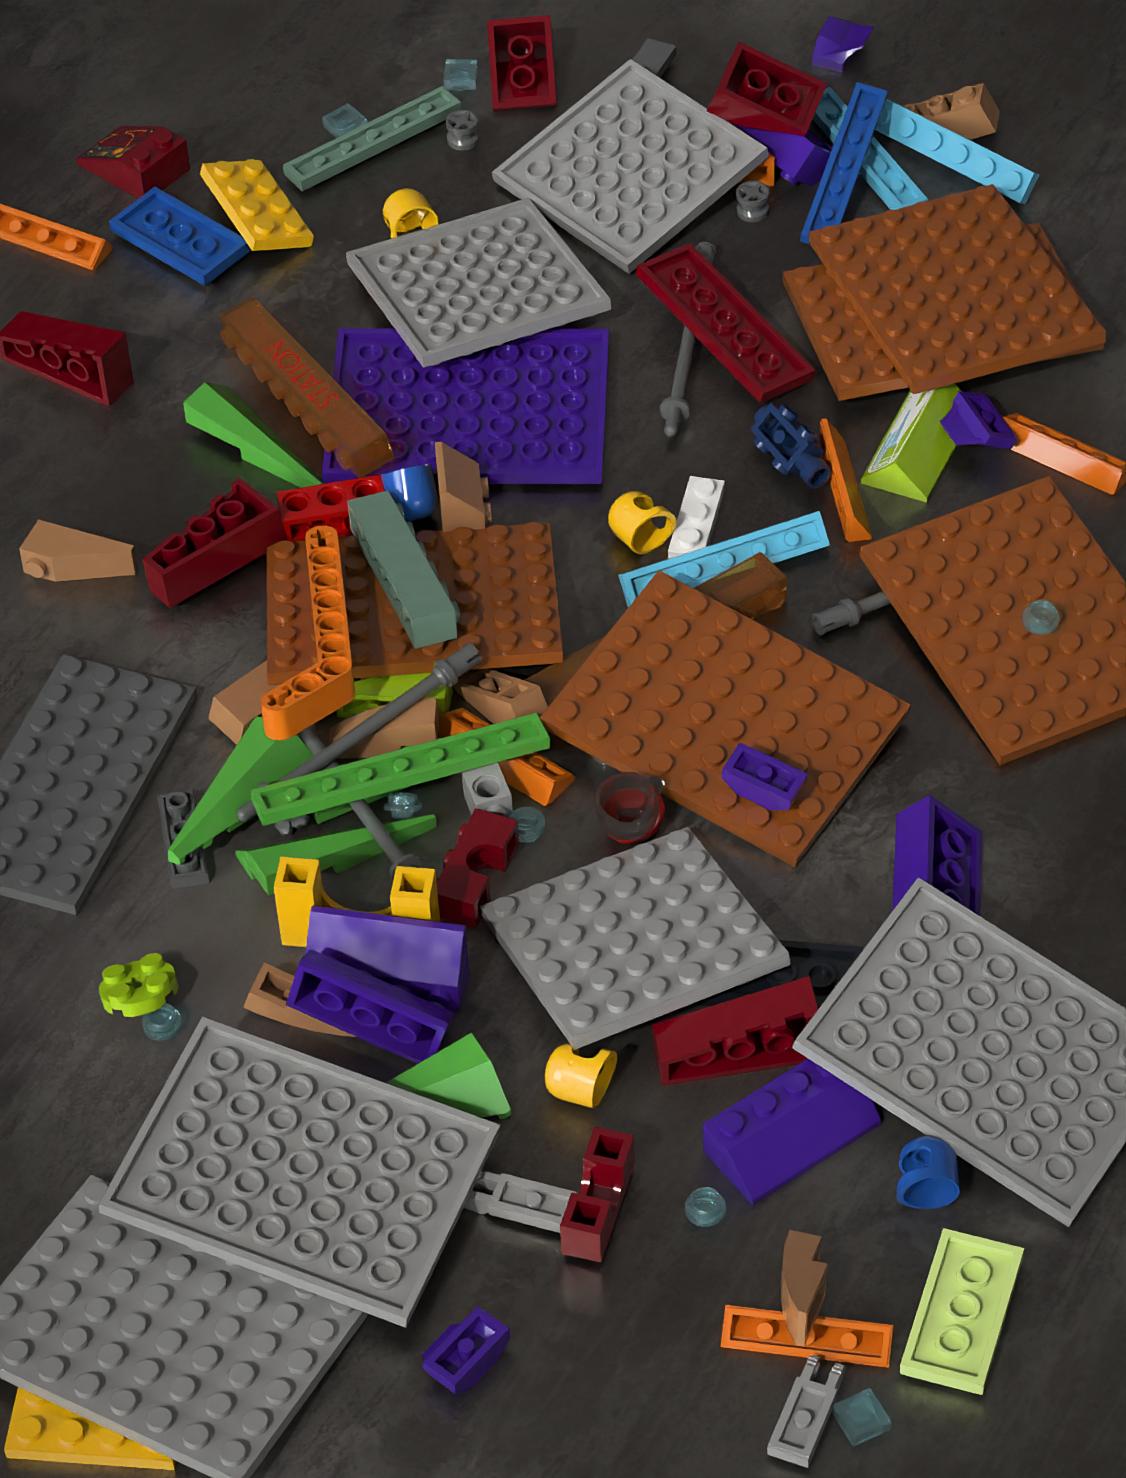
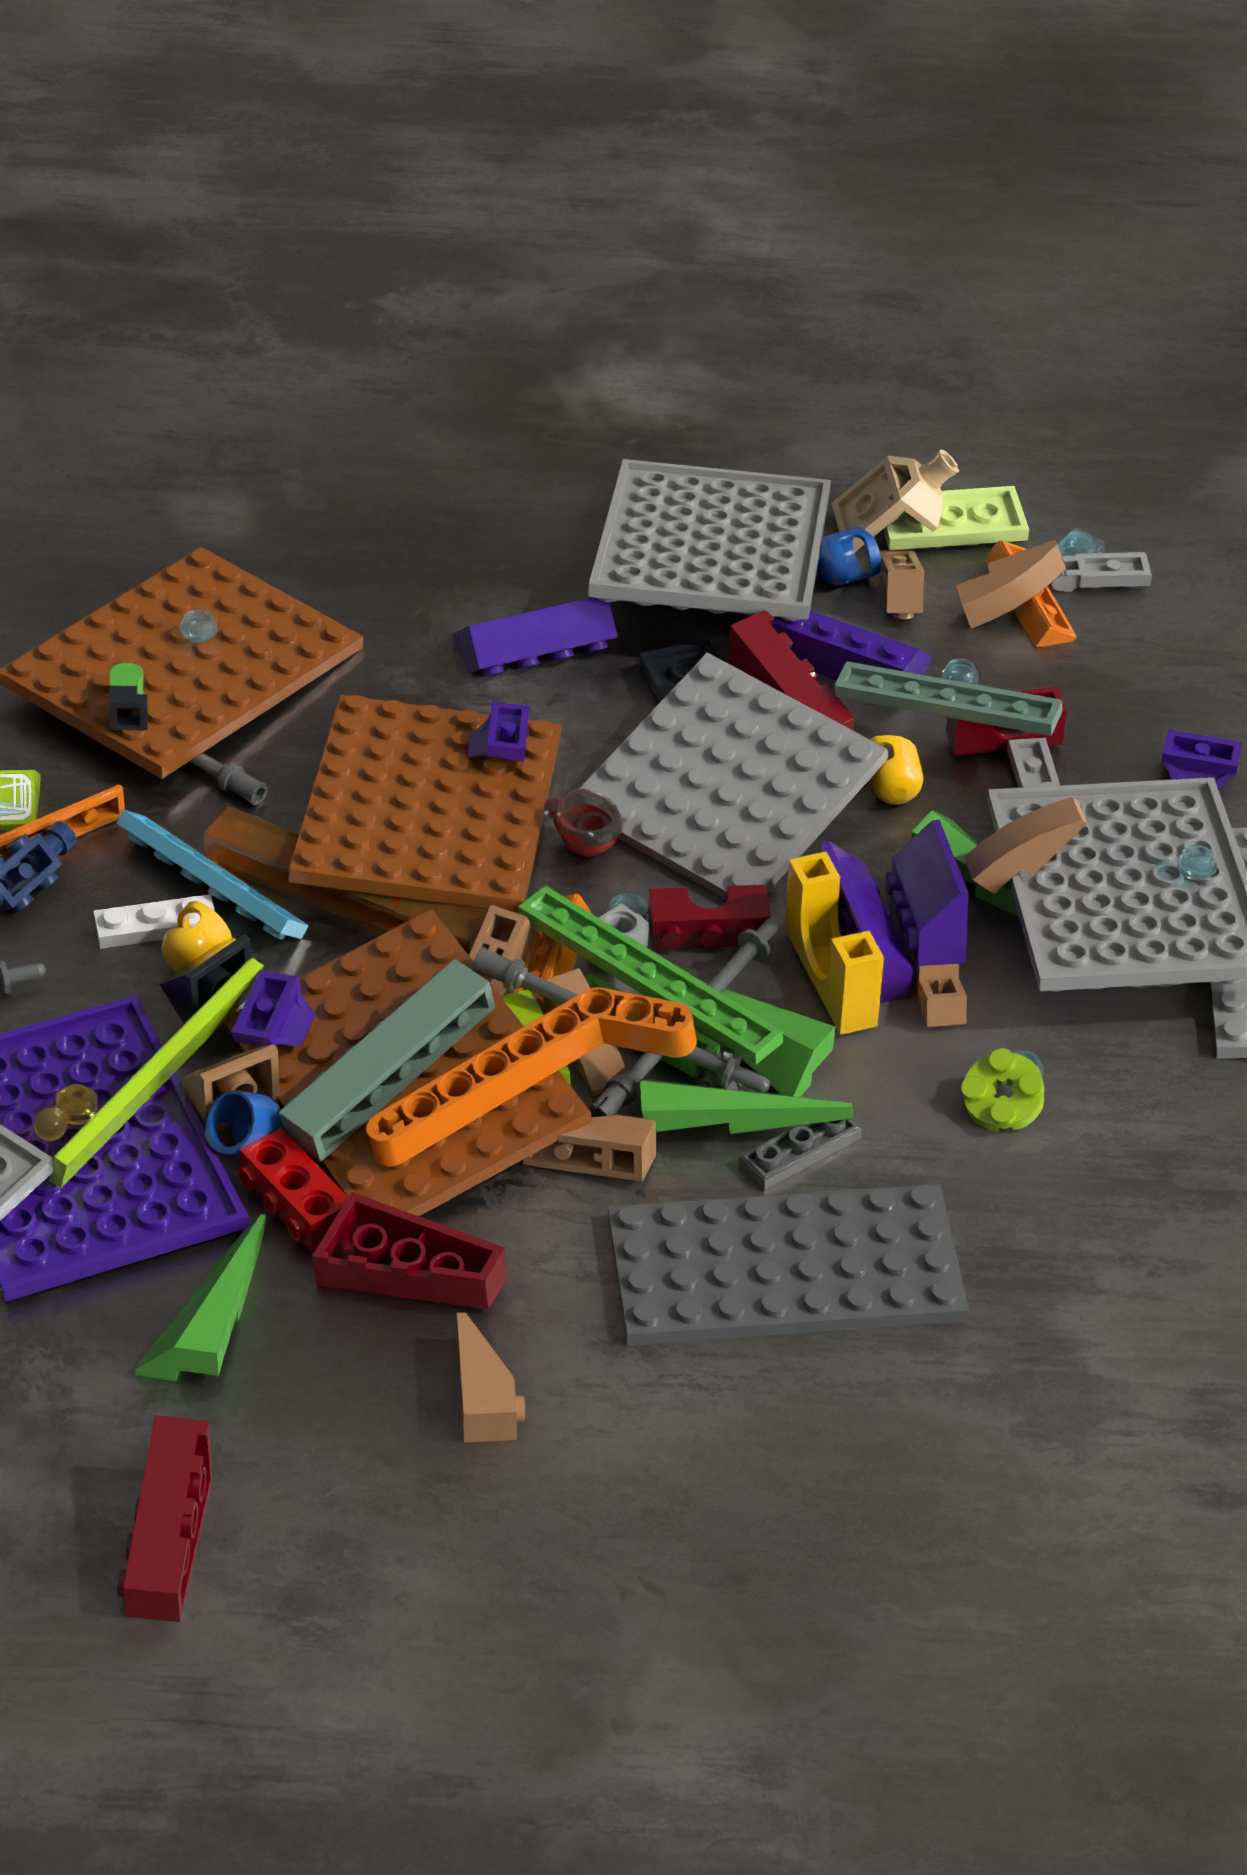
camera: 120 degrees left, 5 degrees down
clear orange brick [219,296,395,478] -> none
none -> clear yellow plate [34,1084,97,1141]
none -> lime tile [49,958,264,1189]
none -> black leg [109,663,148,731]
none -> black slope [159,934,251,1025]
none -> dark purple slope [231,970,316,1047]
none -> tan plate [831,450,959,553]
none -> sand green plate [834,661,1063,736]
none -> medium nougat slope [879,551,924,619]
none -> medium nougat slope [964,797,1087,894]
none -> clear light blue plate [1177,845,1217,880]

